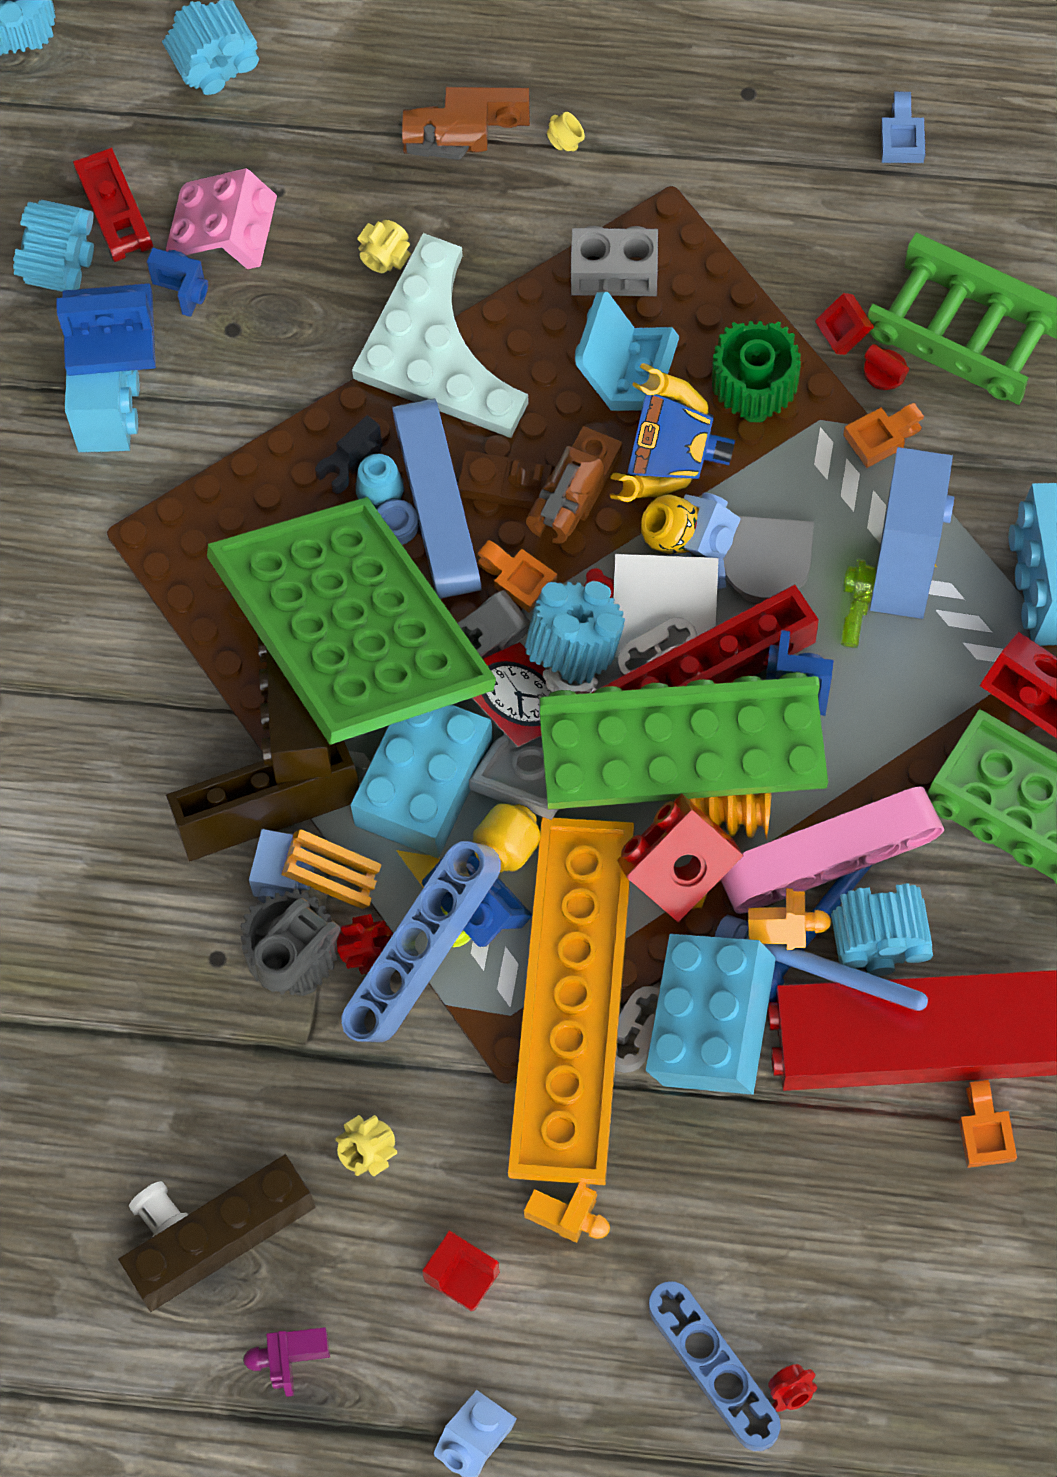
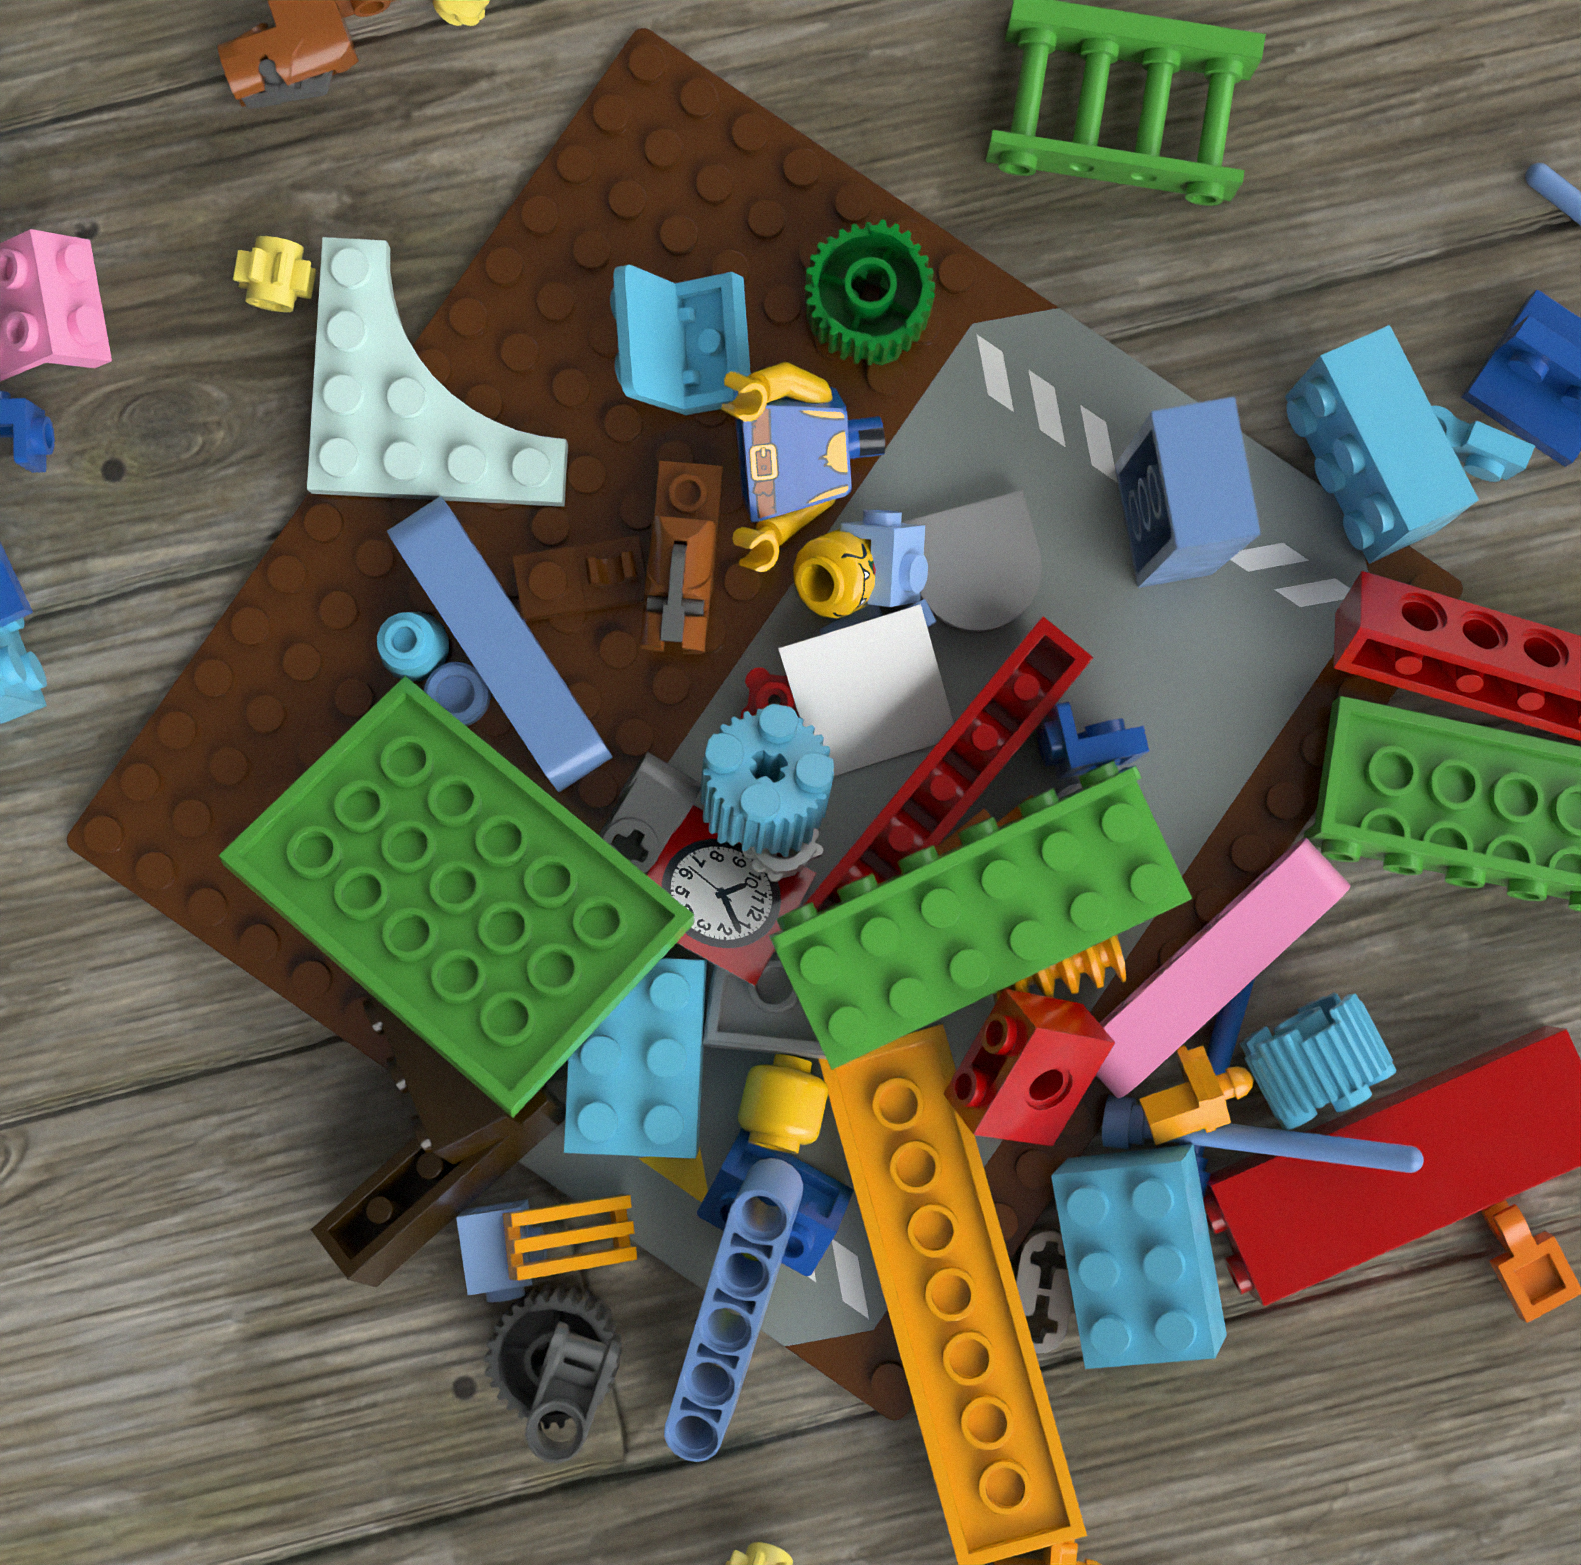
camera: 25 degrees left, 20 degrees up
black plate [315,415,382,494] -> none
red gear [337,914,393,975] -> none
orange plate [477,540,557,613] -> none
light grey brick [571,226,658,296] -> none
light grey beam [618,617,697,675] -> none
red plate [815,293,874,355] -> none
clear neon green plate [841,558,876,648] -> none
orange plate [843,403,924,468] -> none
red plate [864,344,909,390] -> none

